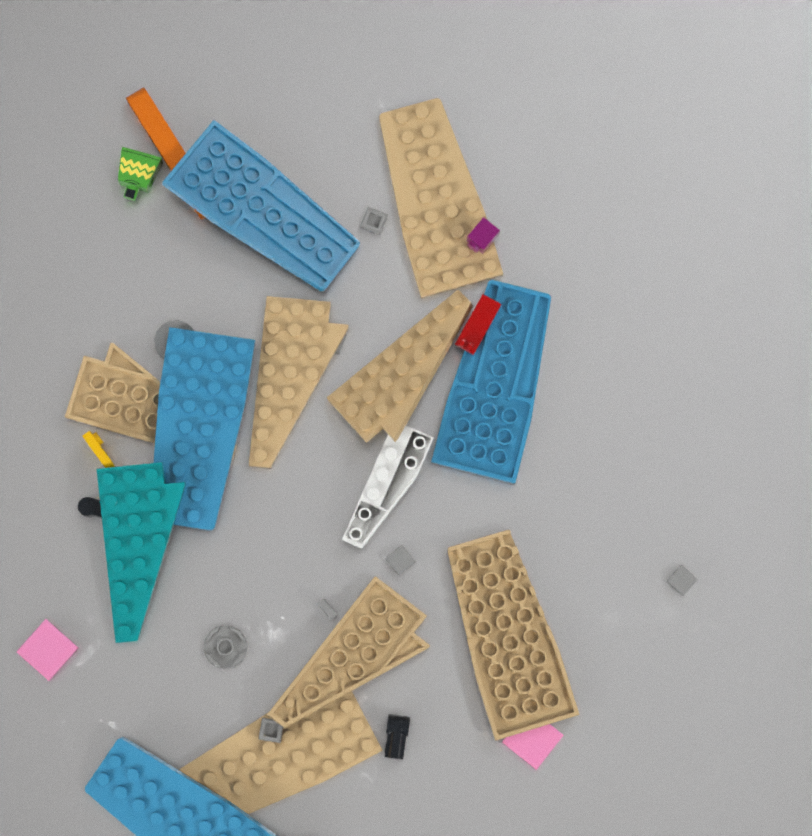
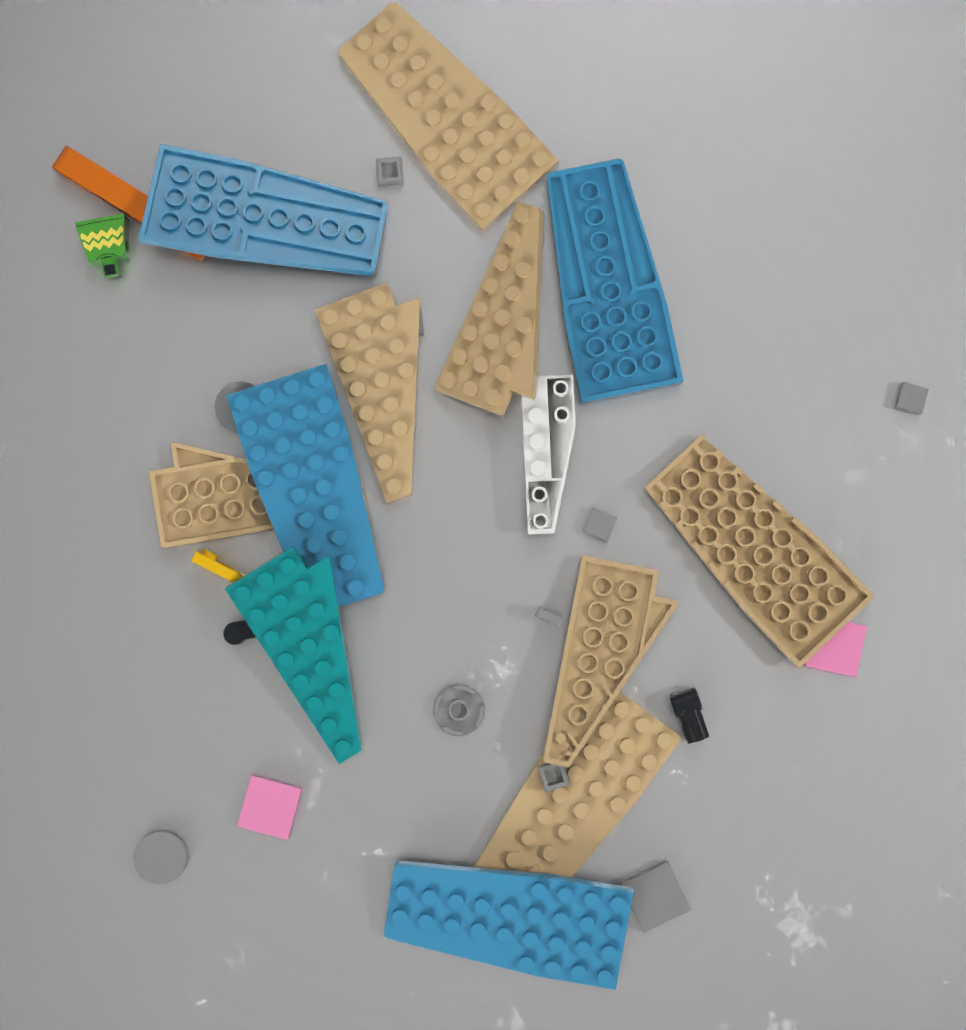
camera: 20 degrees left, 5 degrees up
red hinge [455,294,502,356] -> none
magenta brick [466,217,500,254] -> none

